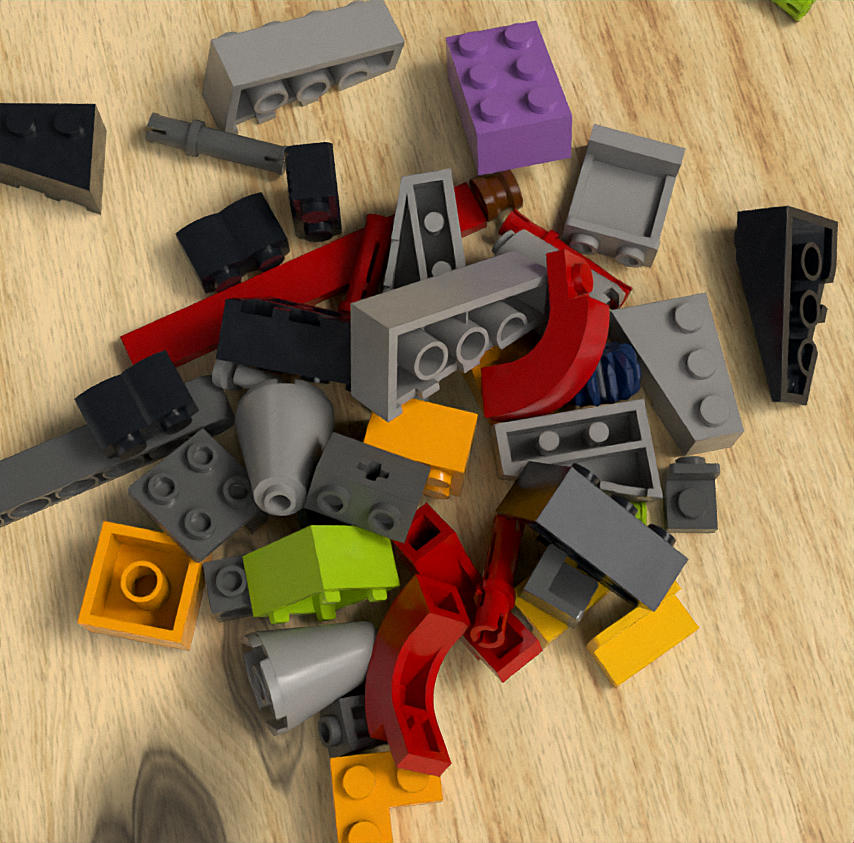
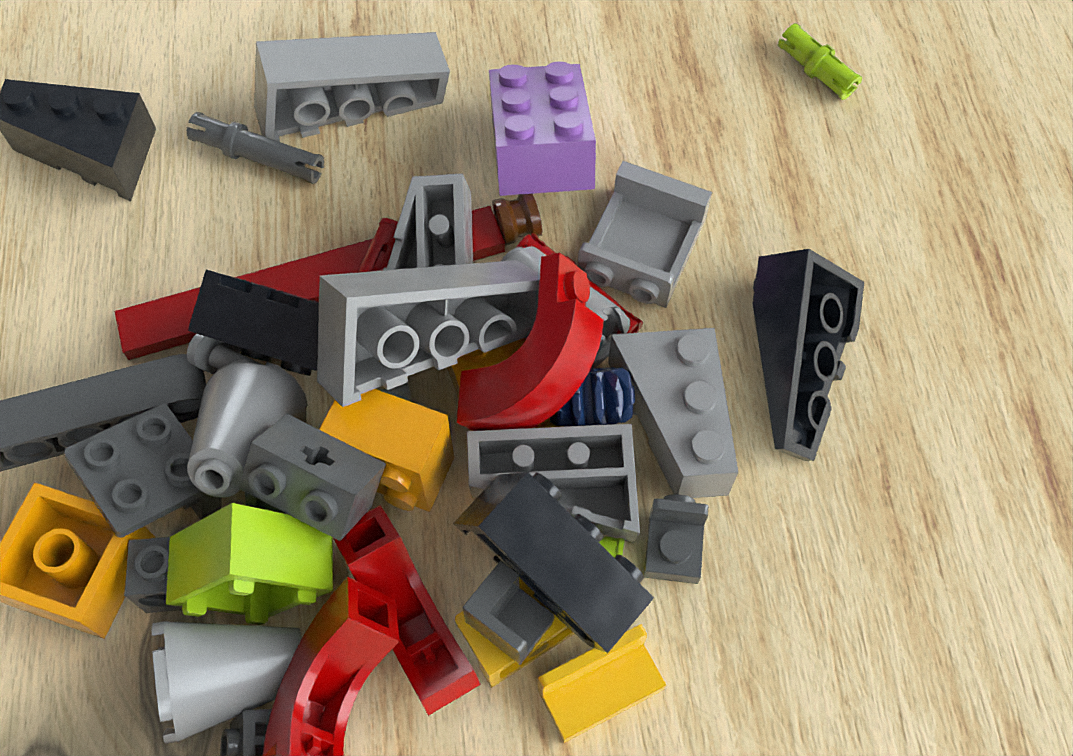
camera: 10 degrees right, 10 degrees down
black brick [74,350,199,460] -> none
black brick [176,192,290,294] -> none
black brick [284,142,342,242] -> none
red pin [470,513,525,648] -> none

